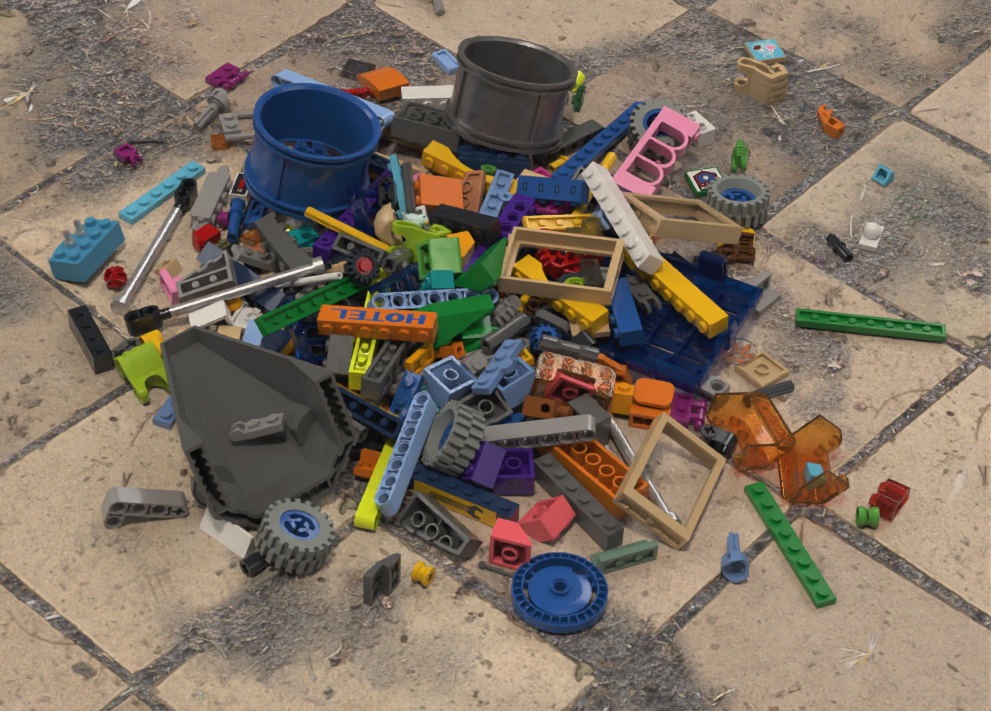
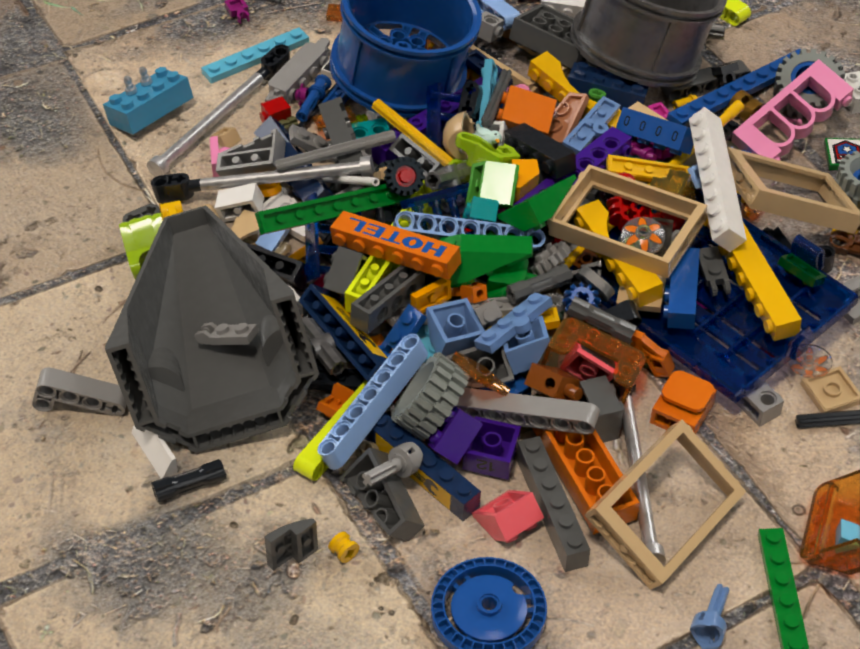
camera: 20 degrees right, 5 degrees up
black brick [67,305,114,375] -> none
red gear [104,265,127,289] -> none
light grey wheel [256,498,336,574] -> none
dark blue slope [261,329,295,353] -> none
dark grey hinge [478,561,515,579] -> none
coral slope [488,518,532,571] -> none
clear green plate [571,85,586,113] -> none
sand green panel [590,540,658,575] -> none
light orange slope [611,383,635,415] -> none
magenta plate [670,392,708,431] -> none
black piece [699,424,738,458] -> none
clear orange windscreen [705,392,796,471] -> none
none -> light grey axle [275,130,396,172]
none -> light grey piece [362,442,423,486]
none -> clear orange tile [451,351,511,396]
none -> clear dish [621,217,666,254]
none -> black tile [711,62,739,84]
none -> pearl gold wheel [728,90,764,122]
none -> dark green plate [777,253,827,287]

